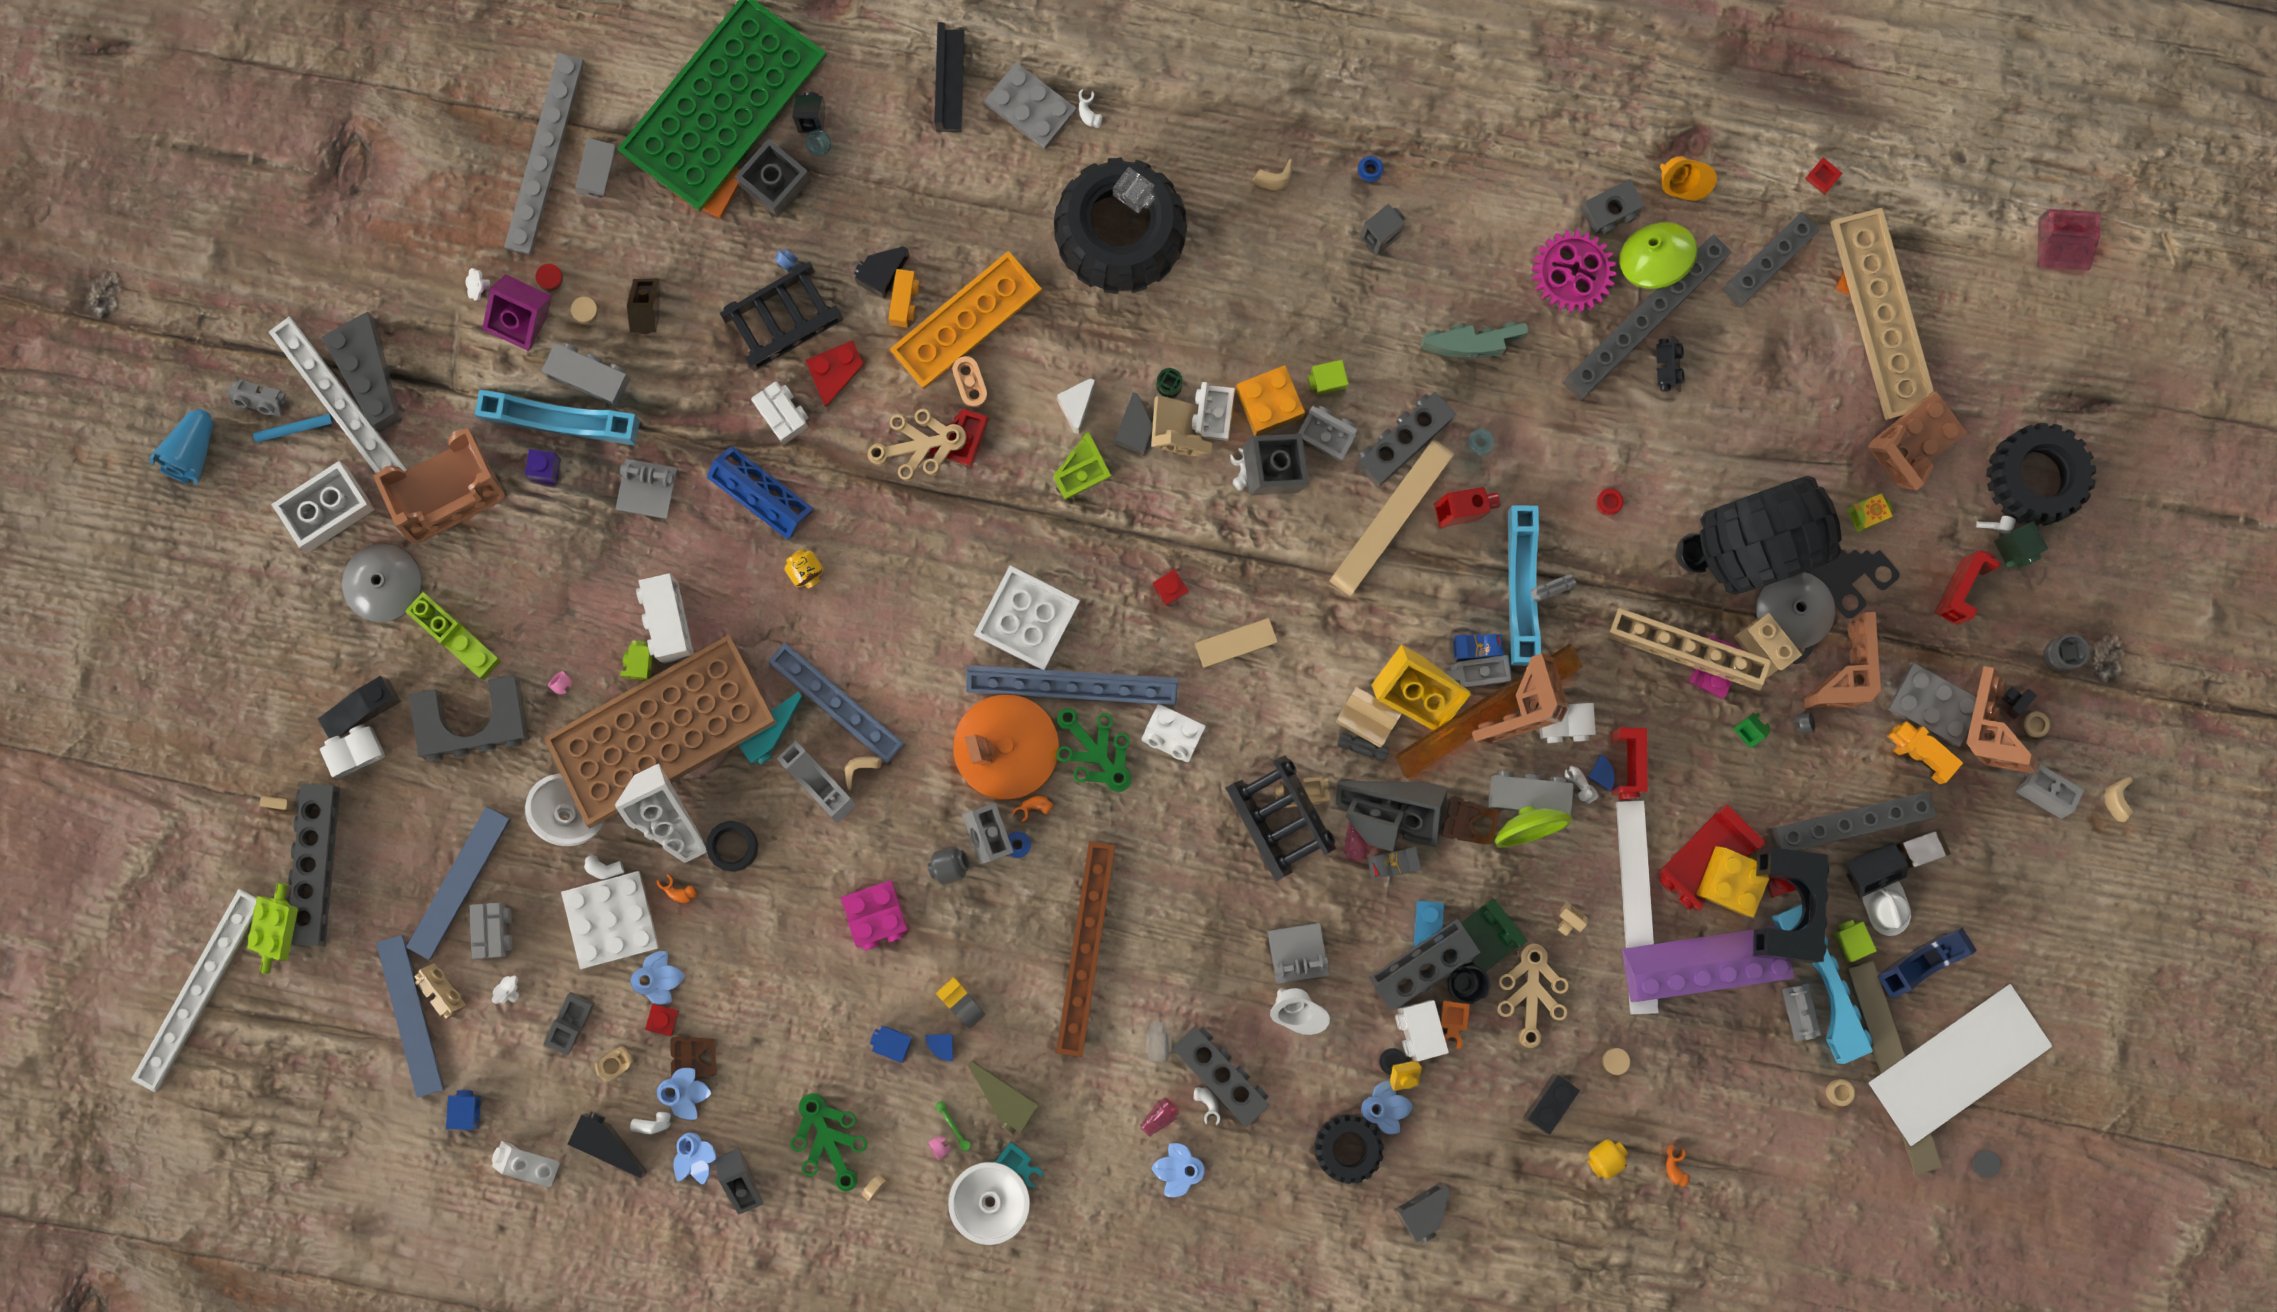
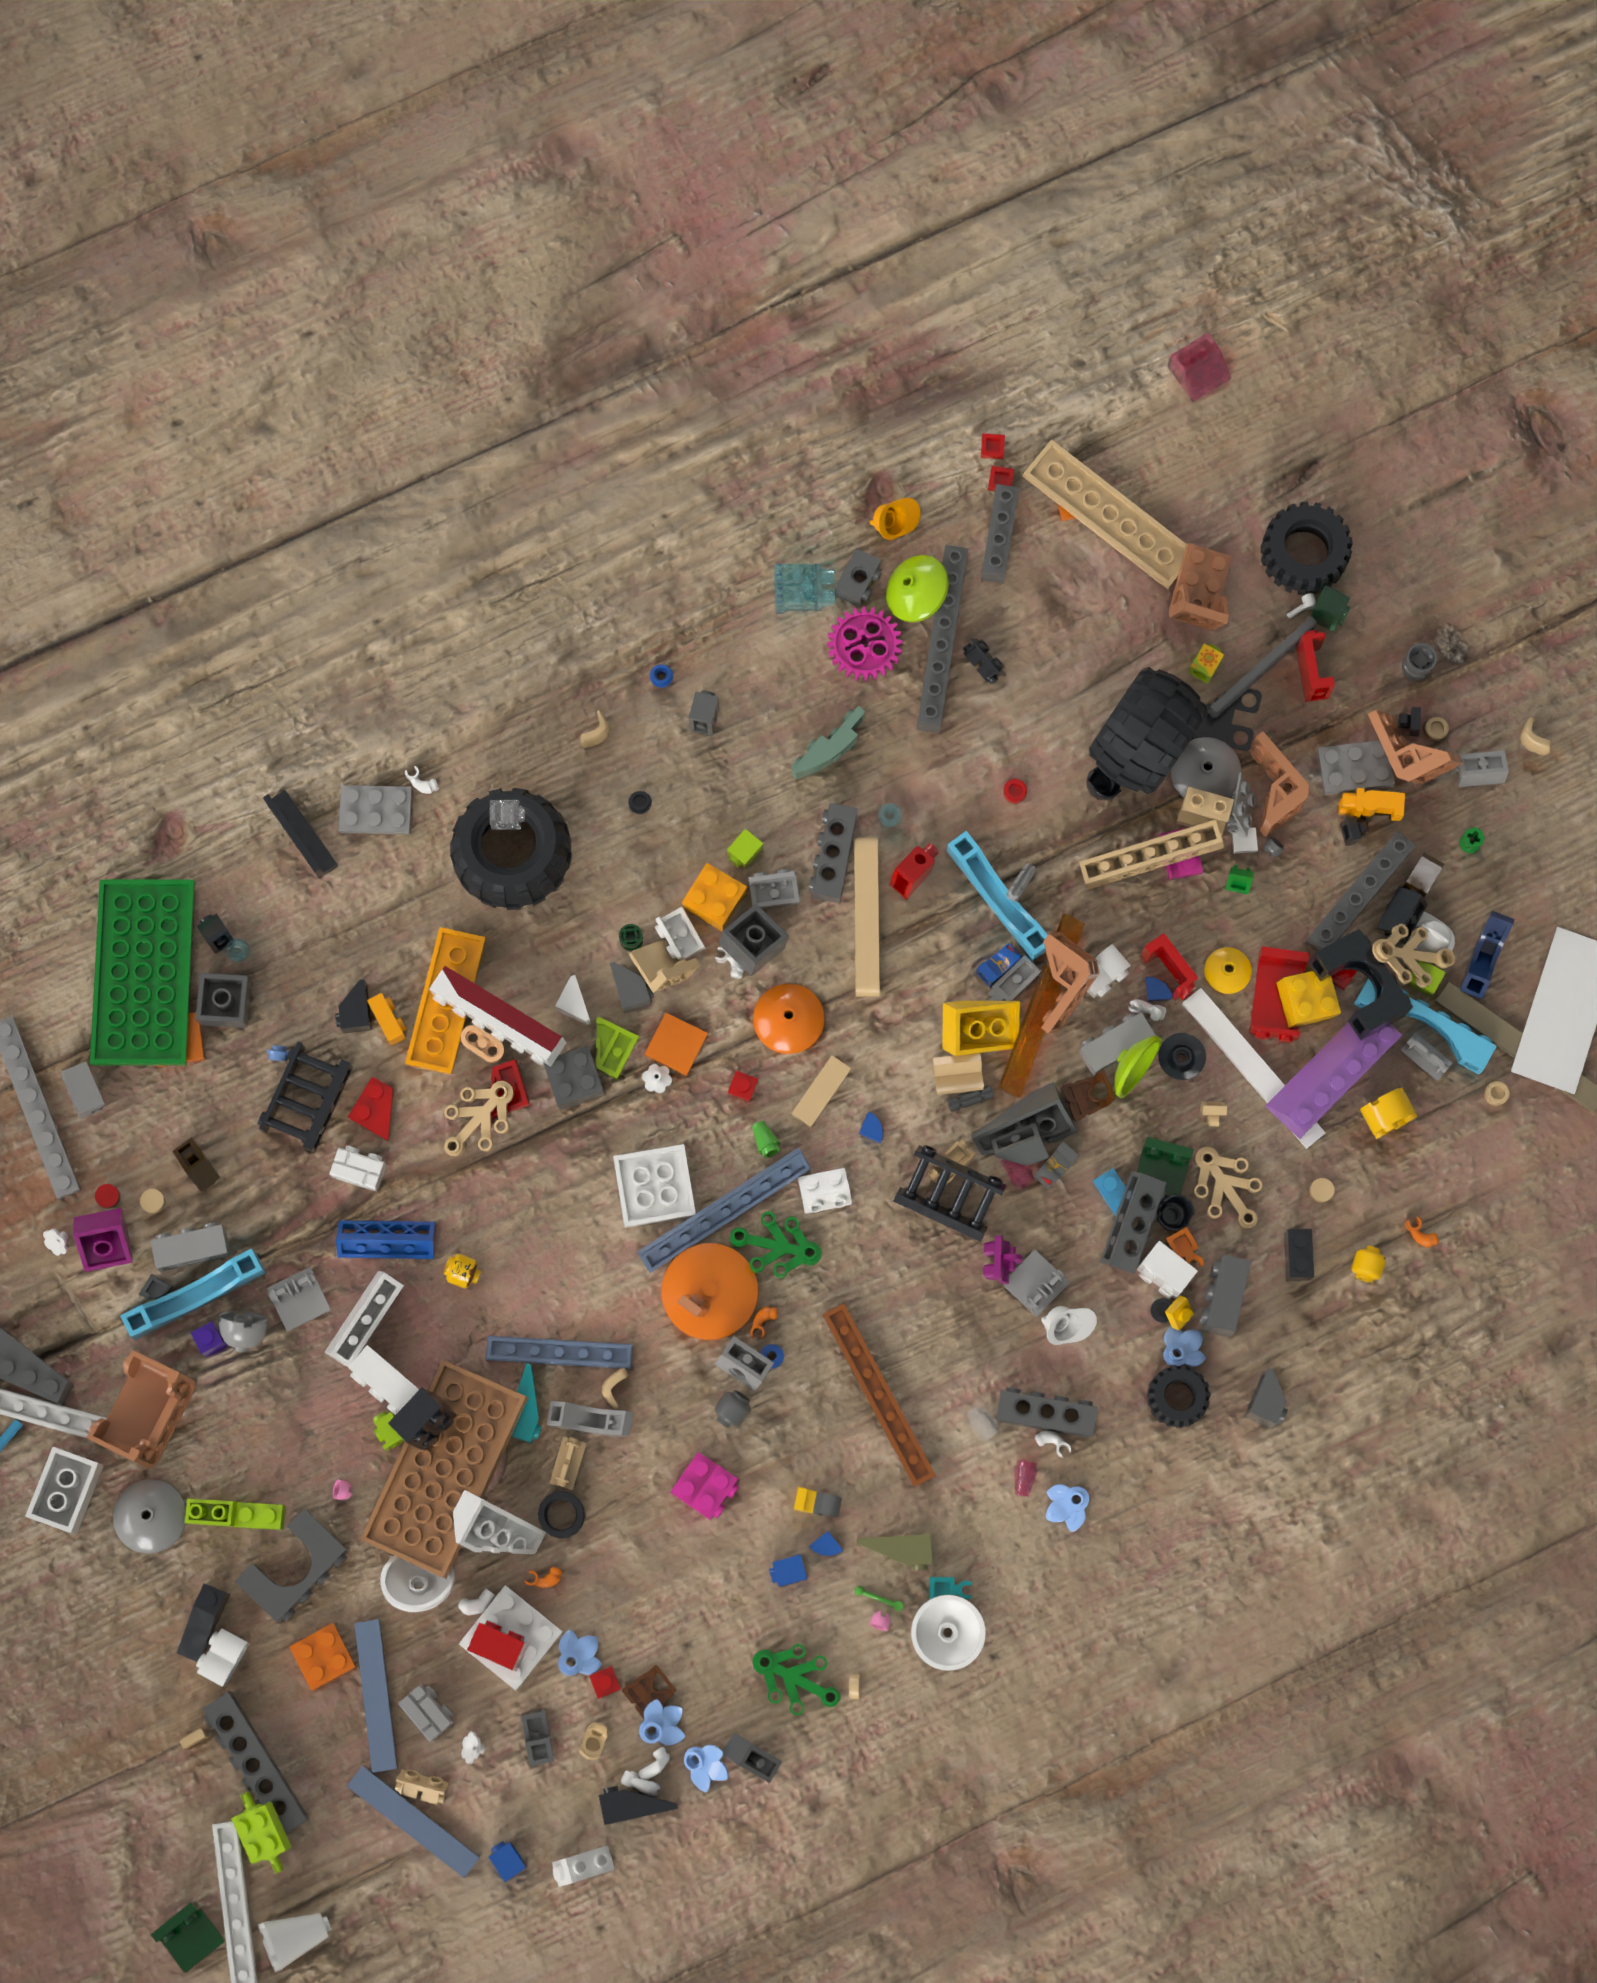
camera: 30 degrees left, 5 degrees down
none -> dark grey tile [138,1274,173,1299]
none -> dark green bracket [150,1901,225,1973]
none -> light grey cylinder [219,1311,268,1352]
none -> white cone [258,1913,331,1972]
none -> orange plate [289,1623,356,1691]
none -> white brick [324,1271,404,1367]
none -> black brick [388,1387,457,1451]
none -> brick [429,966,566,1067]
none -> red brick [467,1620,528,1671]
none -> dark grey brick [544,1046,604,1110]
none -> tan hinge [549,1436,587,1490]
none -> white arm [621,1771,660,1796]
none -> black plate [628,791,652,815]
none -> white plant [642,1064,672,1093]
none -> orange tile [644,1013,708,1076]
none -> bright green cone [752,1121,781,1158]
none -> orange dish [753,984,824,1054]
none -> clear light blue hips [774,564,835,614]
none -> blue tile [859,1112,883,1144]
none -> magenta hips [983,1235,1023,1285]
none -> red plate [988,466,1014,491]
none -> black dish [1158,1033,1206,1080]
none -> dark grey brick [1199,1254,1251,1338]
none -> yellow dish [1204,947,1252,994]
none -> dark grey tile [1208,616,1317,719]
none -> light grey hinge [1226,772,1256,837]
none -> white tile [1232,827,1258,854]
none -> black tile [1340,816,1369,846]
none -> yellow brick [1360,1087,1418,1139]
none -> tan plant [1372,924,1455,988]
none -> green bush [1459,827,1485,854]

